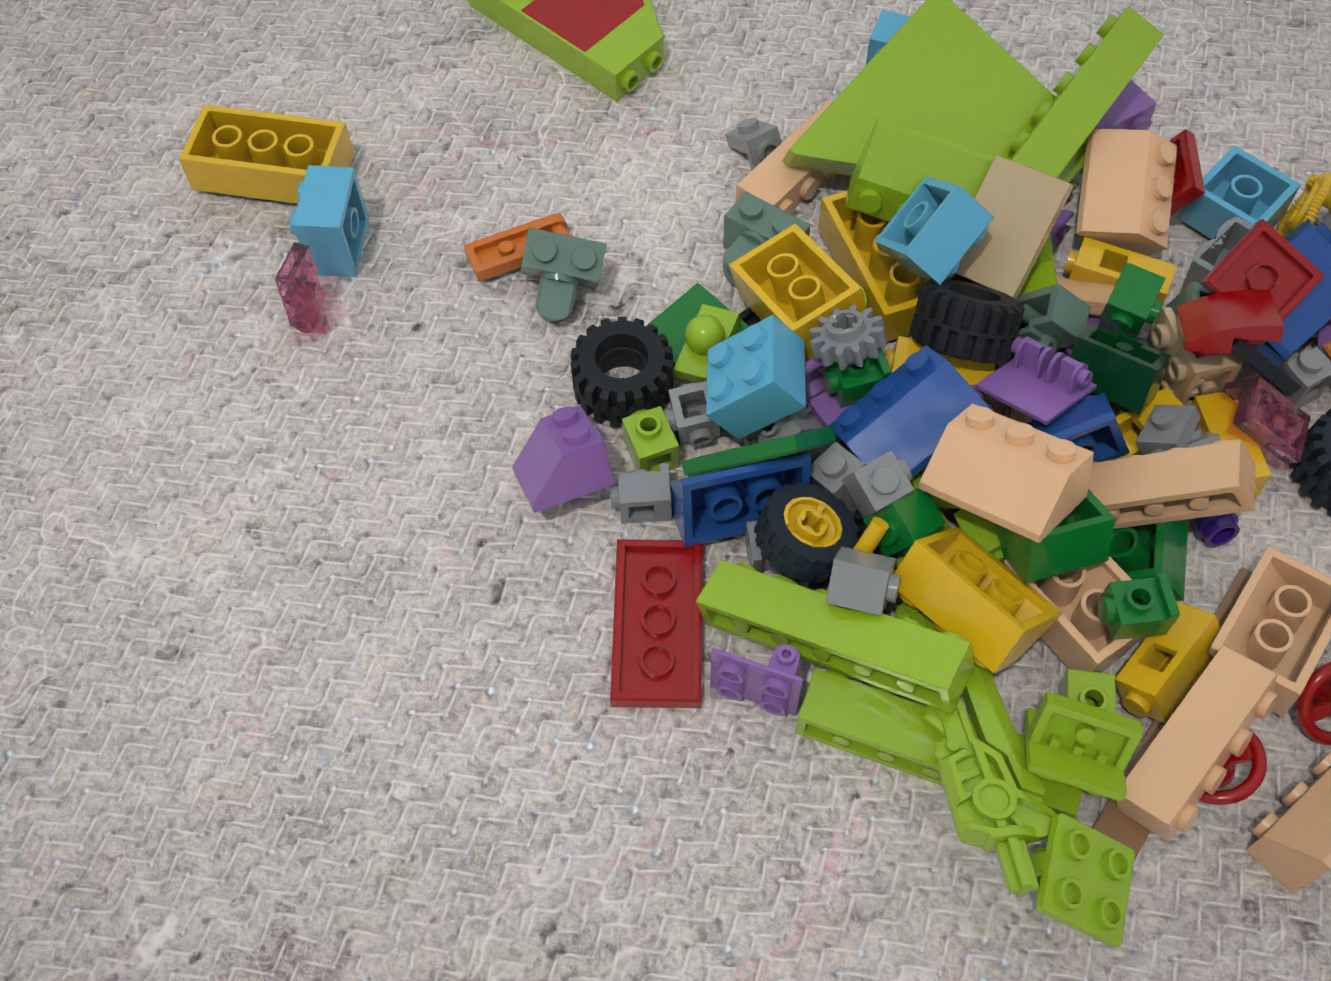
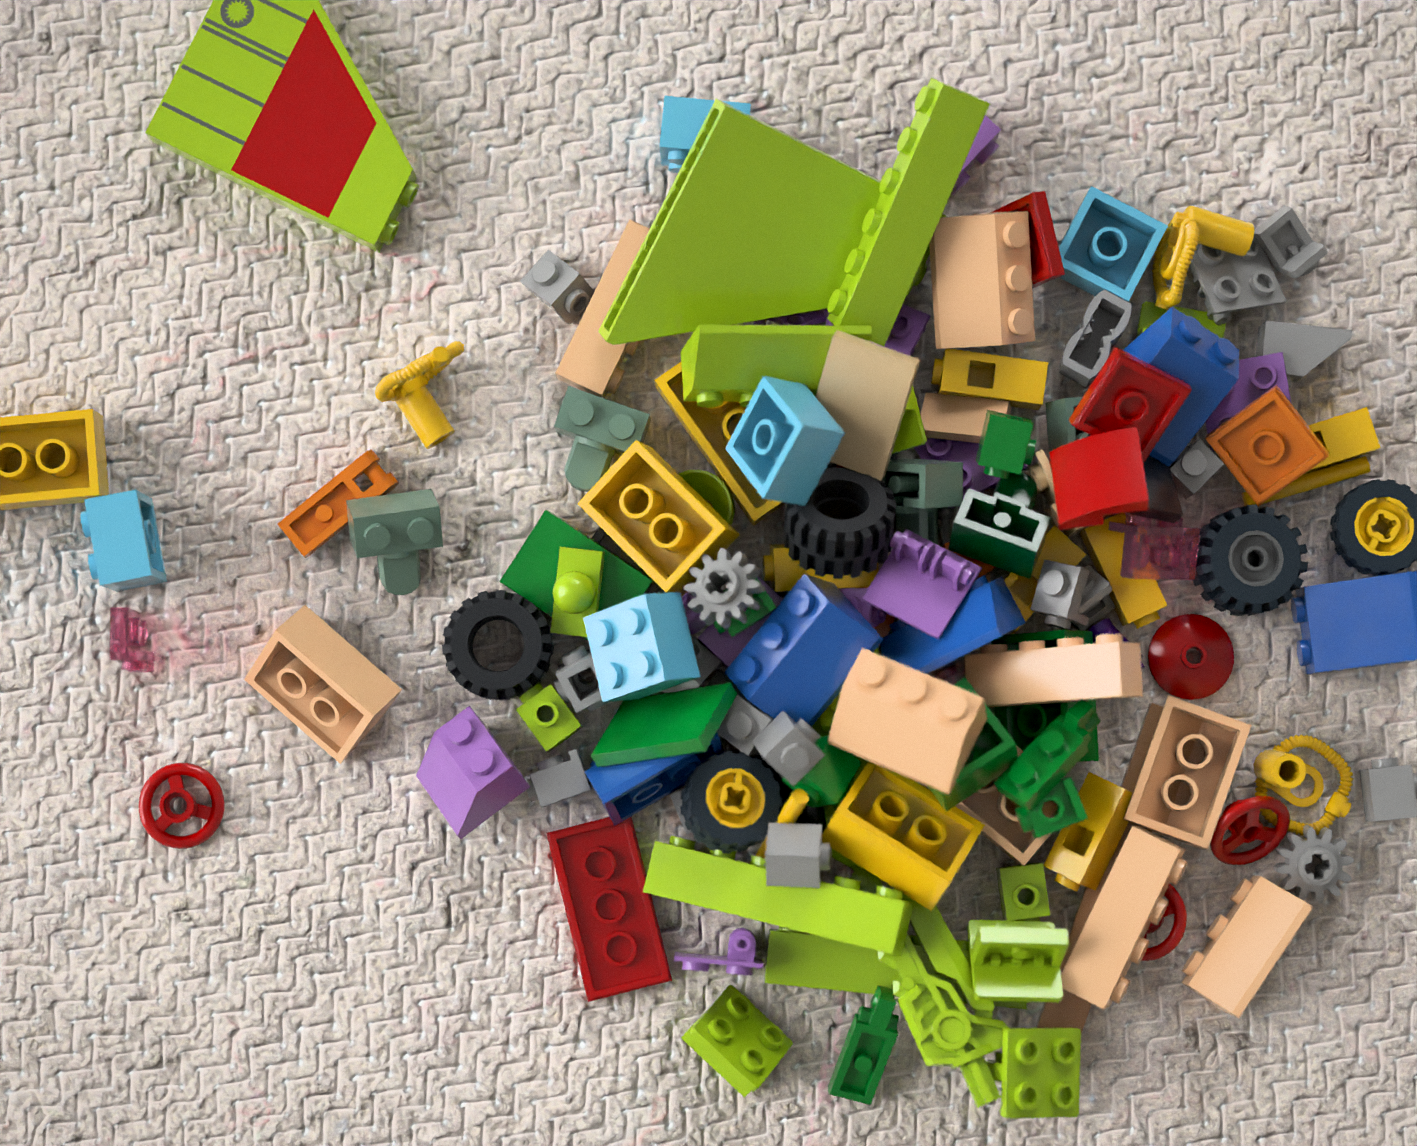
camera: 15 degrees left, 25 degrees up
none -> red piece [138,763,225,849]
none -> light nougat slope [244,605,402,764]
none -> yellow piece [375,341,464,449]
none -> lime bracket [681,985,793,1098]
none -> green hinge [828,985,899,1105]
none -> green hinge [994,699,1101,812]
none -> red dish [1148,614,1234,700]

